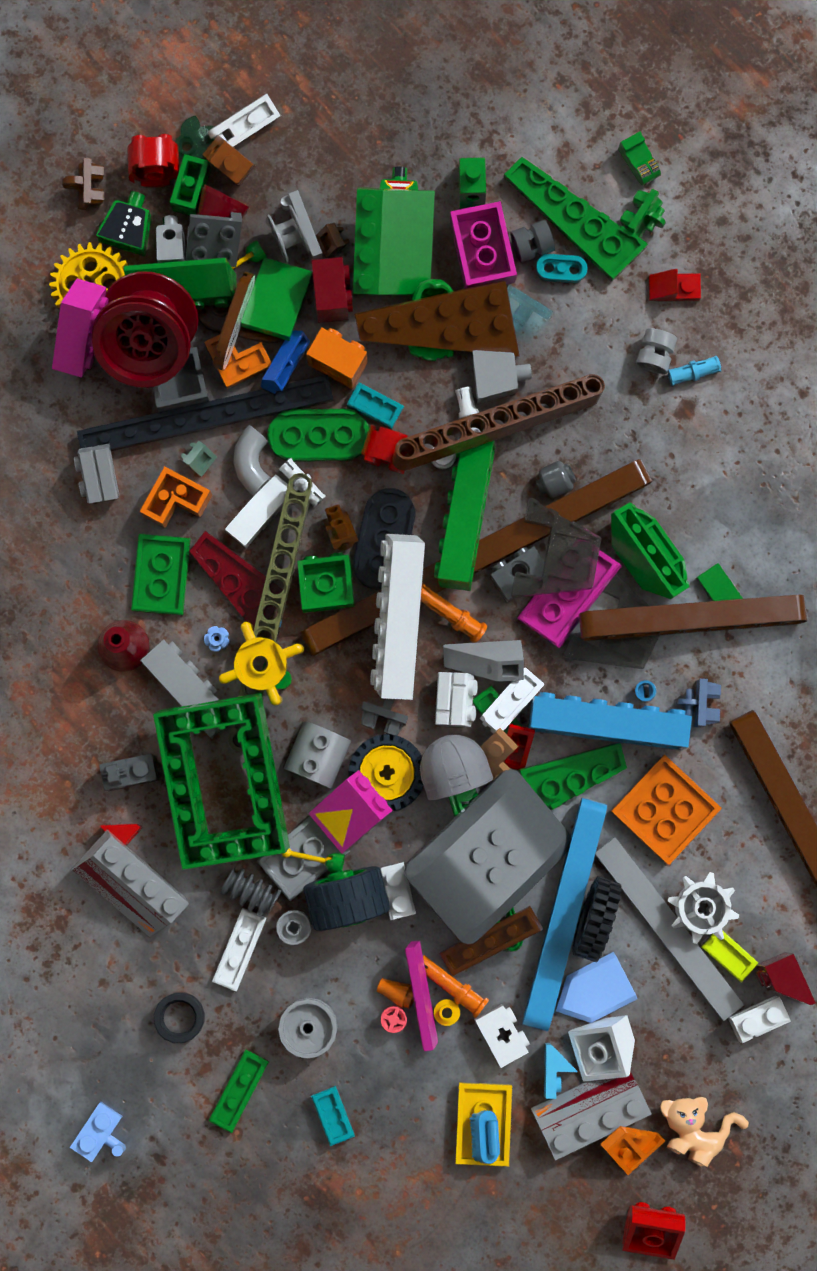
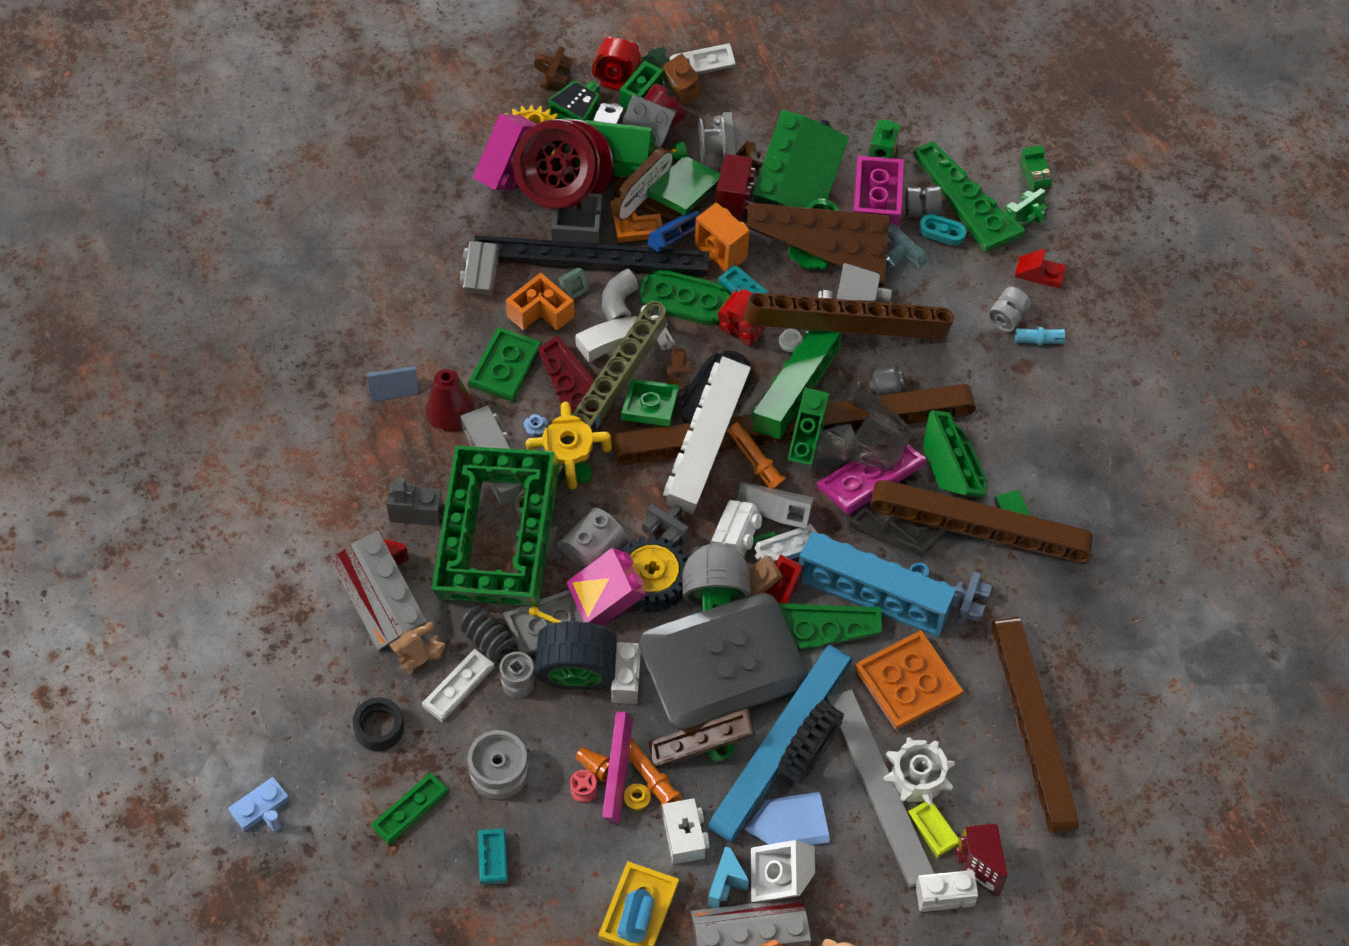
camera: 20 degrees right, 25 degrees down
none -> sand blue slope [367,366,419,402]
none -> medium nougat animal [389,622,445,675]
none -> green slope [787,388,831,466]

